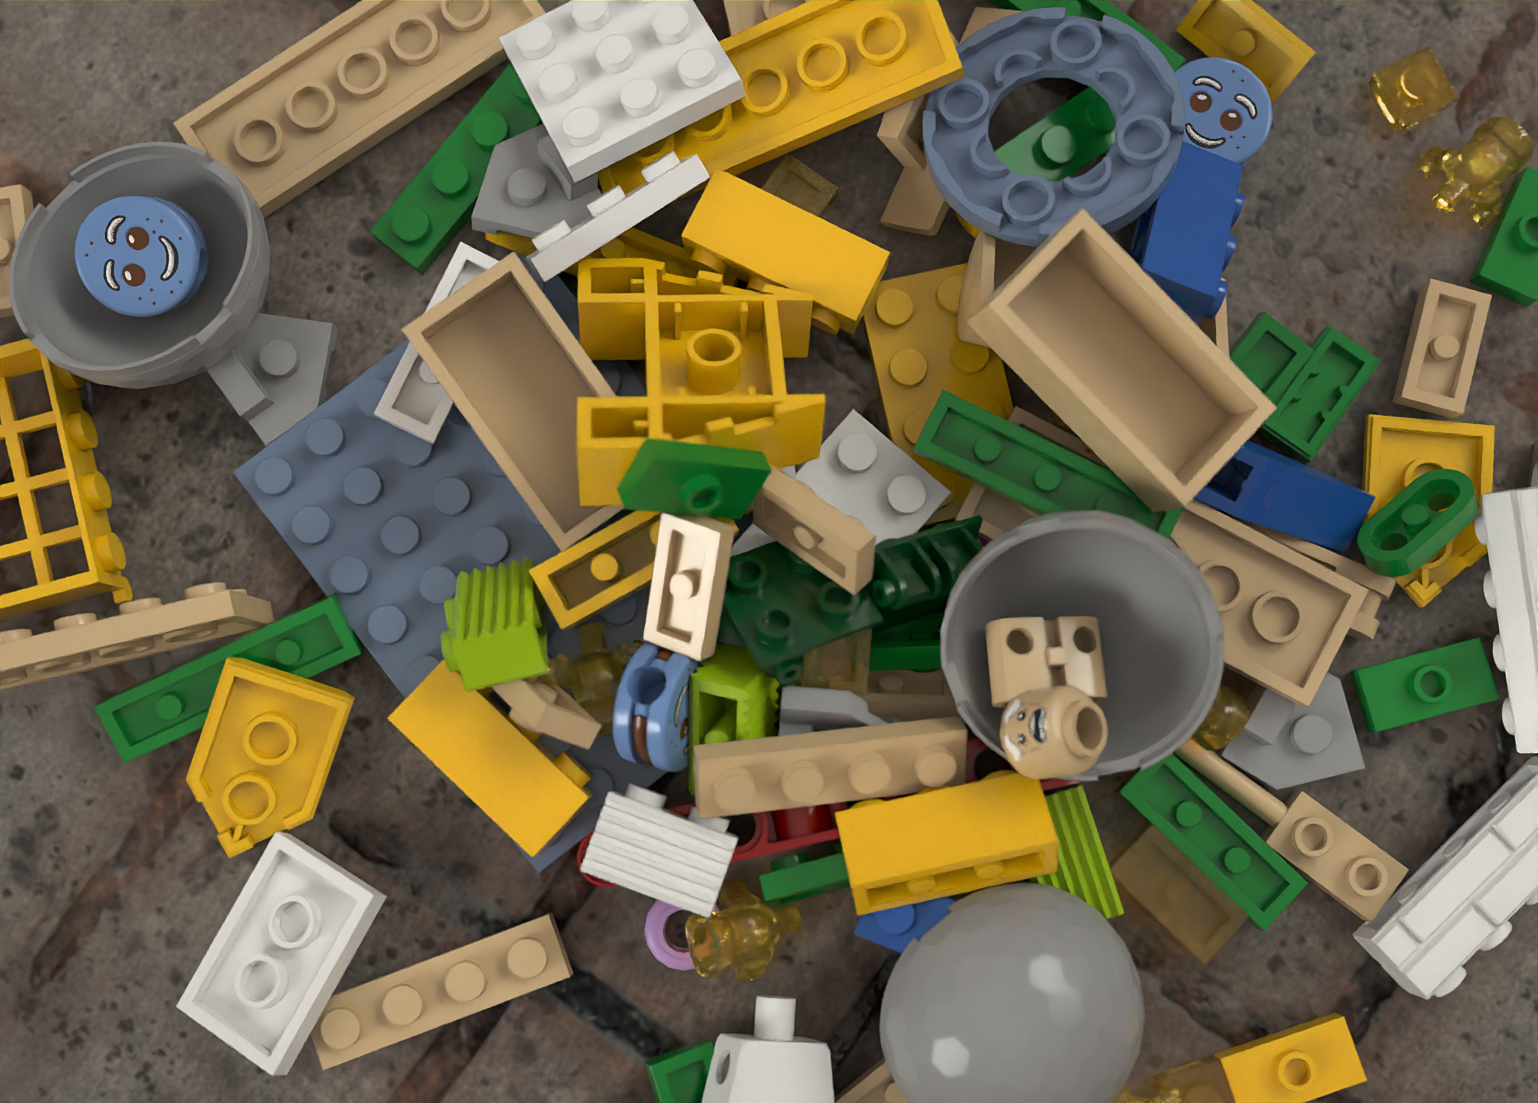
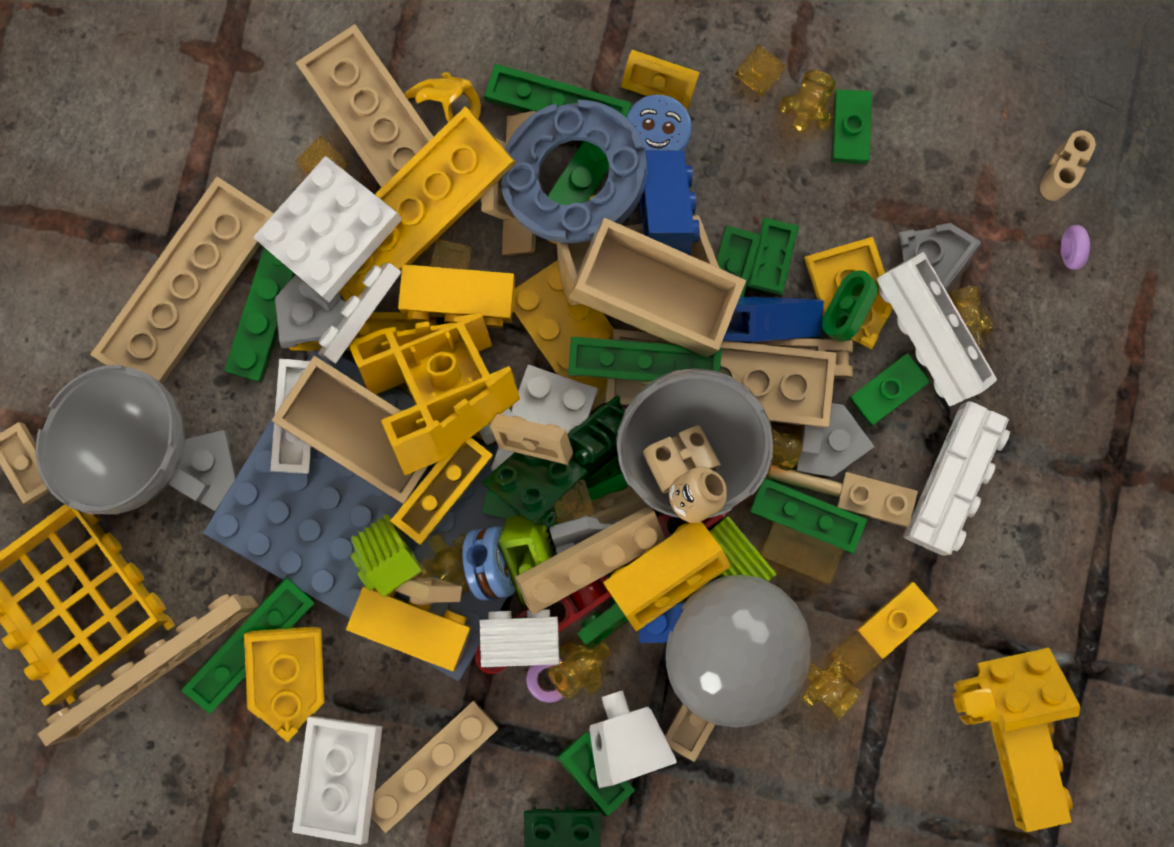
camera: 25 degrees left, 0 degrees up
medium blue head [75,196,209,317] -> none
green plate [616,438,772,519] -> none
plate [643,512,735,661] -> none
tan plate [1392,279,1492,419] -> none

